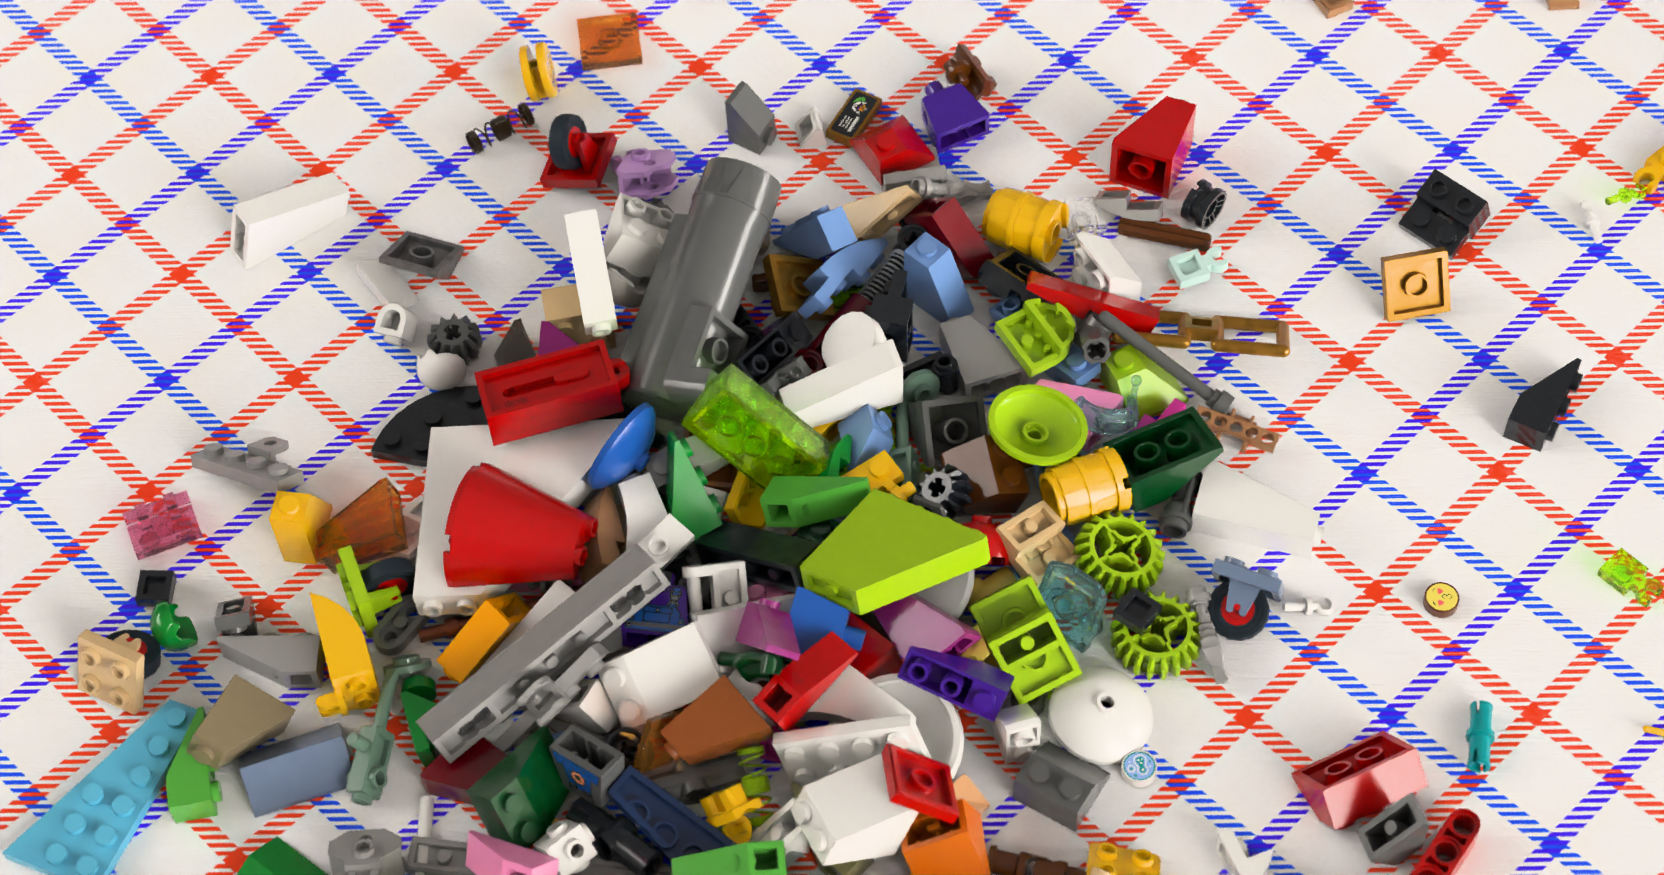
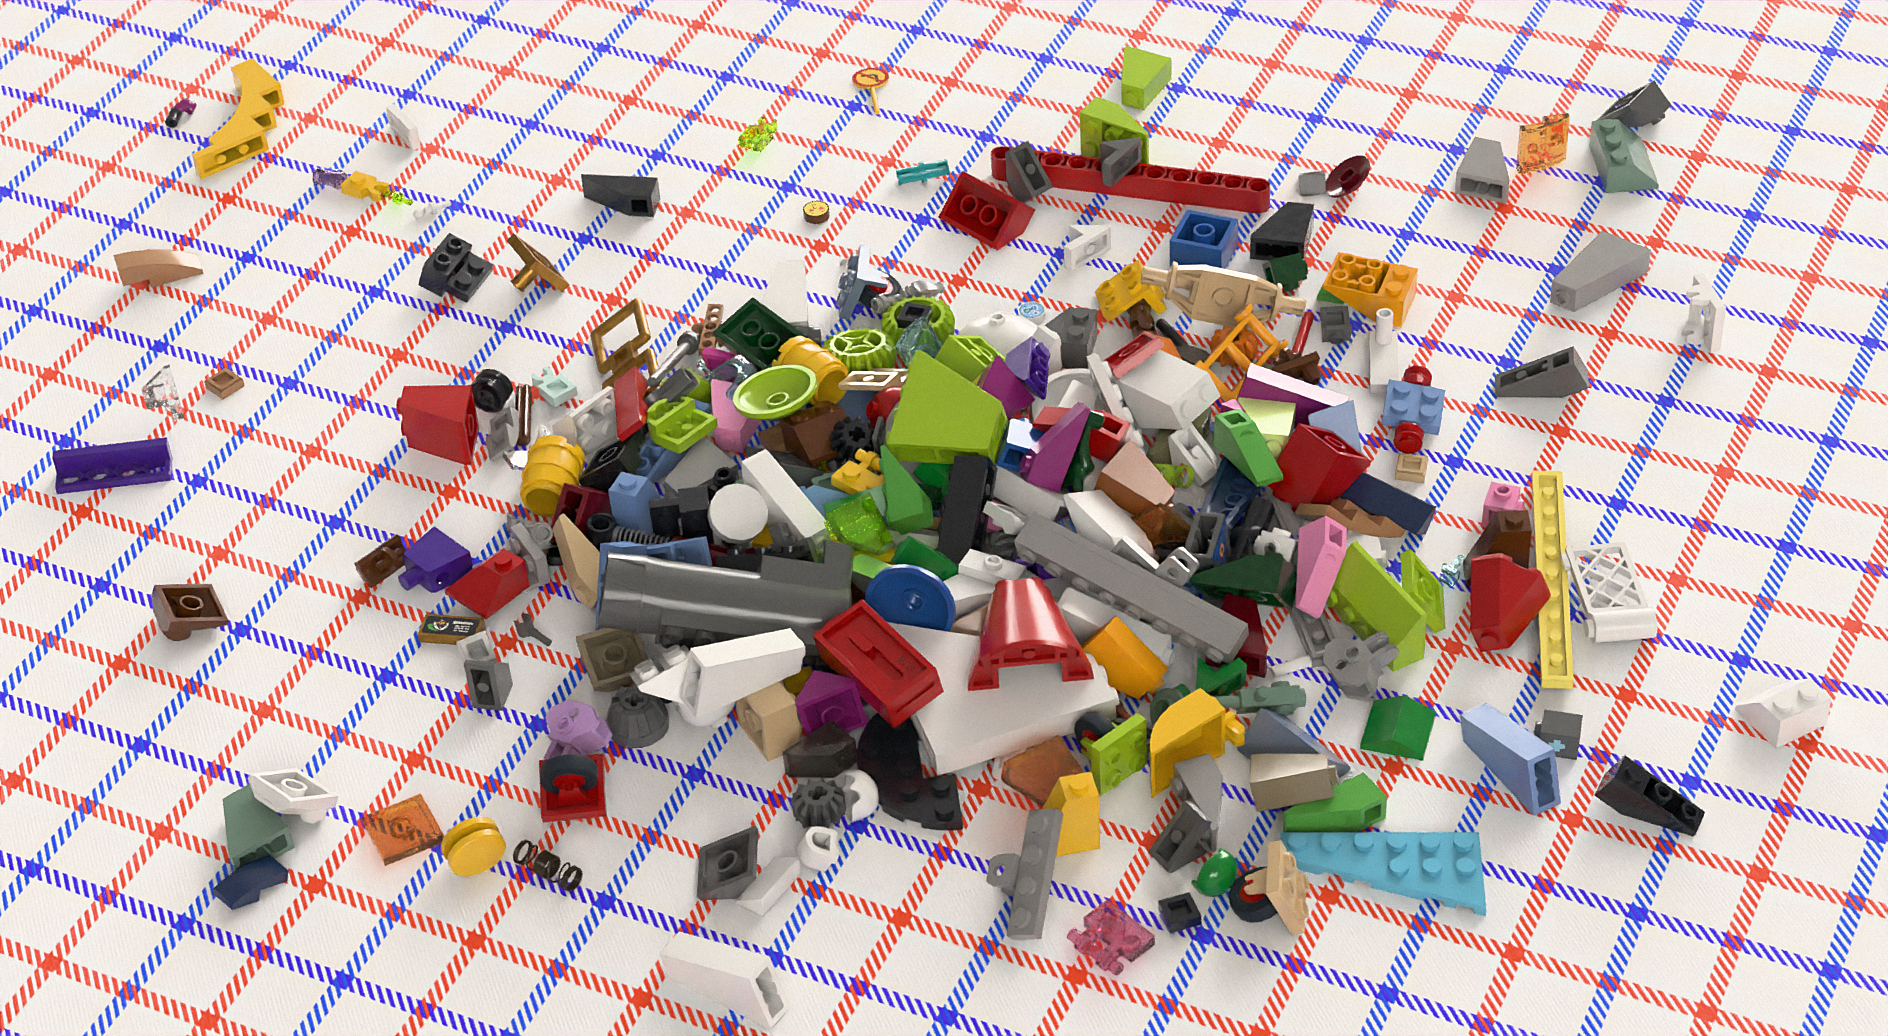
camera: 110 degrees left, 15 degrees down
yellow hips [699,783,763,844] -> none
none -> dark grey hand [514,613,552,646]

